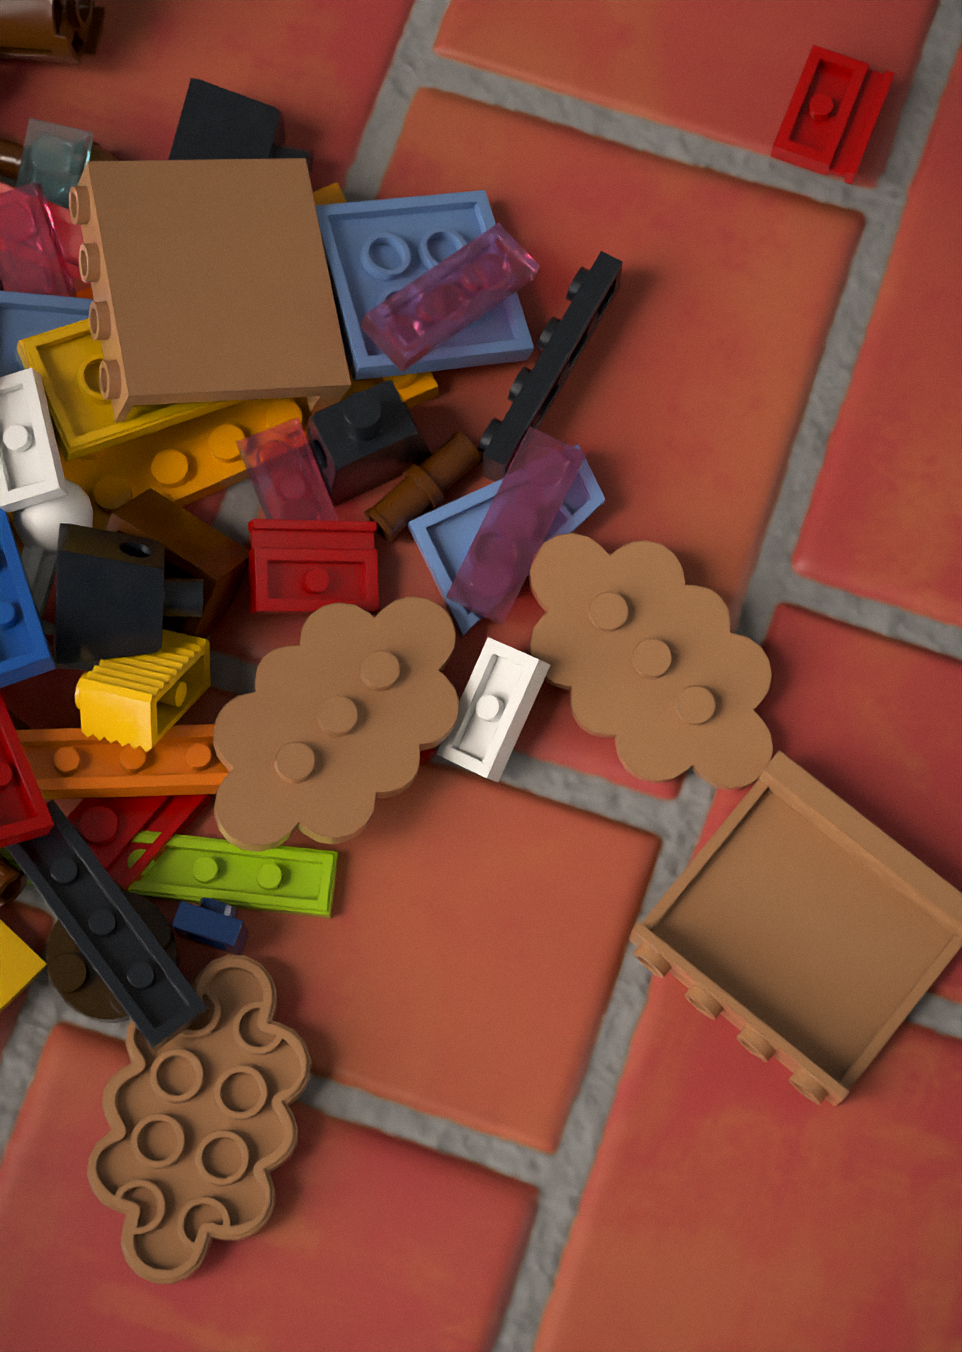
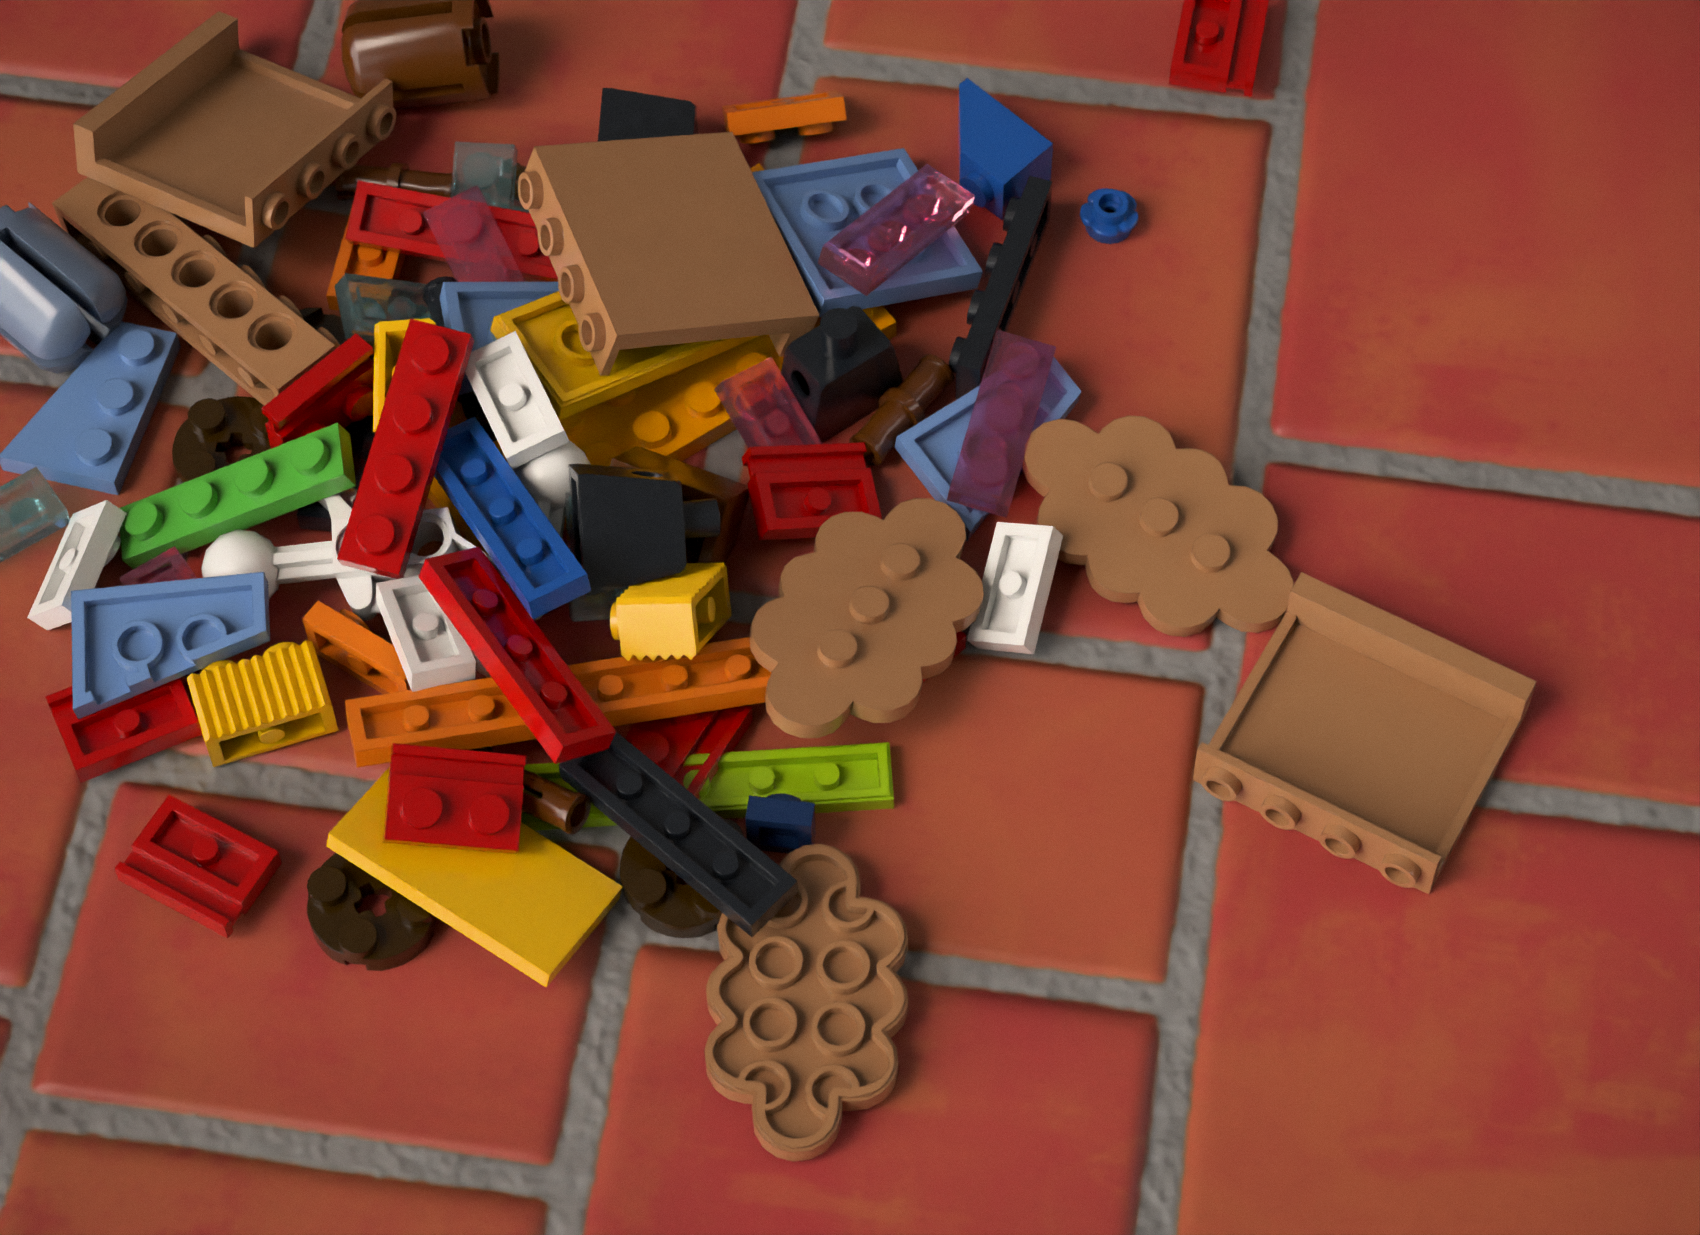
camera: 10 degrees left, 15 degrees down
none -> orange plate [722,90,847,144]
none -> blue slope [958,78,1053,220]
none -> blue plate [1080,188,1139,244]

